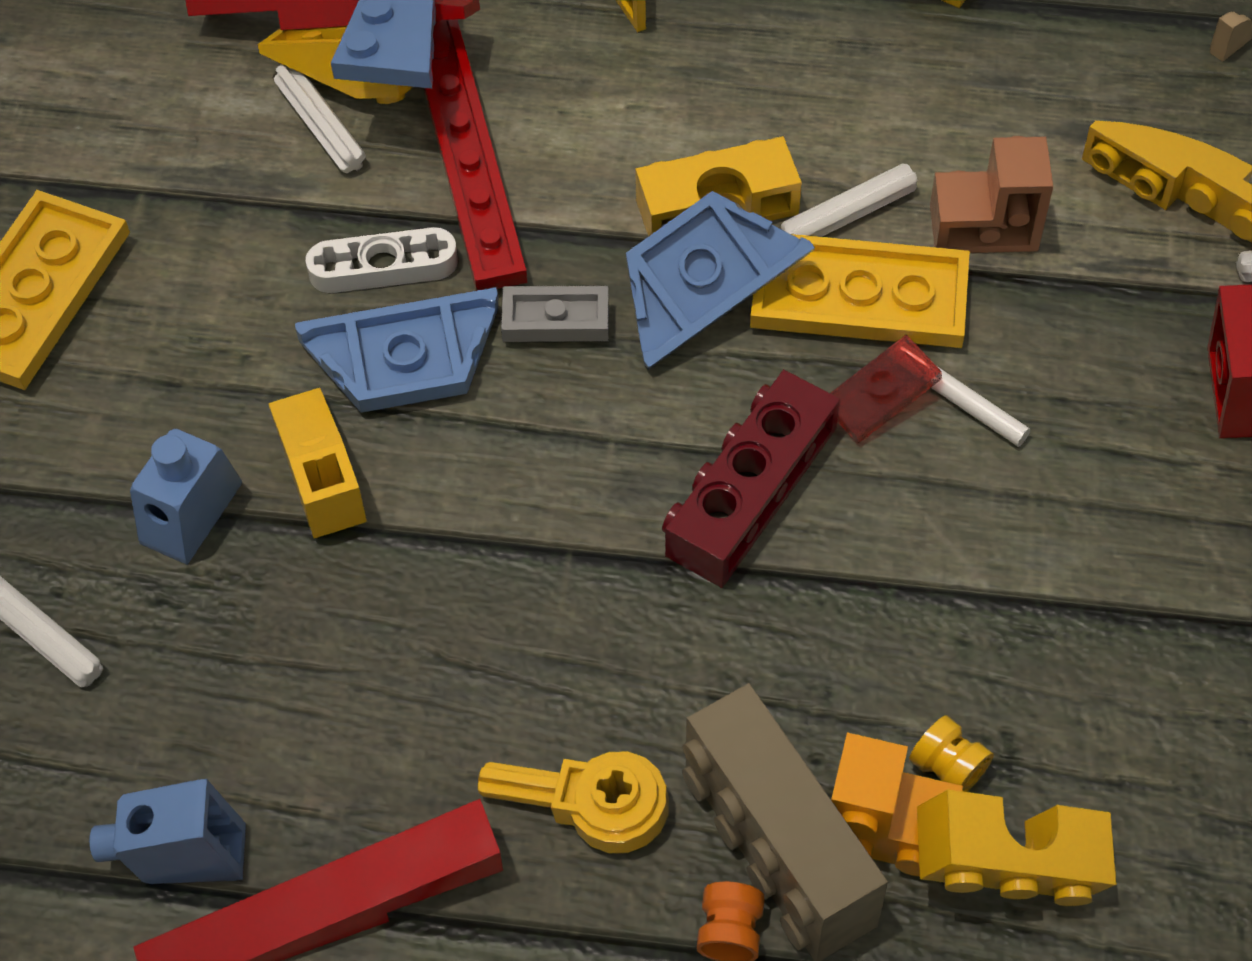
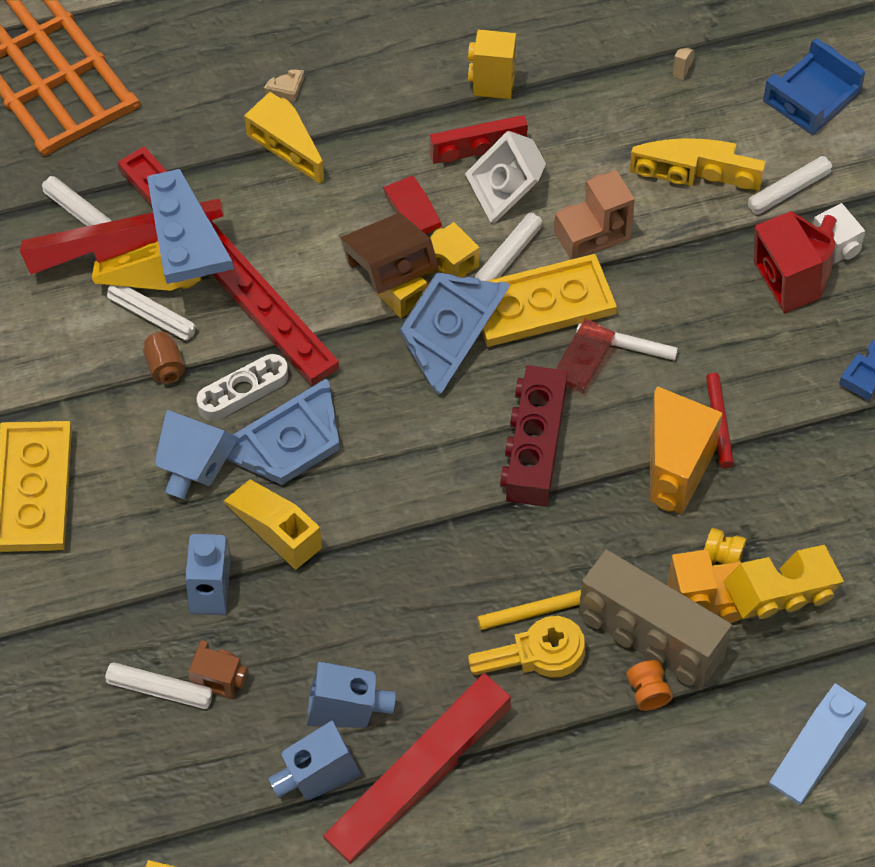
camera: 25 degrees left, 0 degrees up
light grey plate [501,286,609,342] -> none
none -> dark orange brick [143,332,185,384]
none -> medium blue torso [155,410,238,500]
none -> dark orange brick [188,640,249,700]
none -> medium blue torso [307,662,395,728]
none -> reddish brown panel [340,212,439,294]
none -> red slope [383,175,442,235]
none -> red plate [430,115,528,164]
none -> white slope [465,131,546,224]
none -> yellow bar [477,590,581,630]
none -> light orange slope [650,386,723,515]
none -> red bar [706,373,734,469]

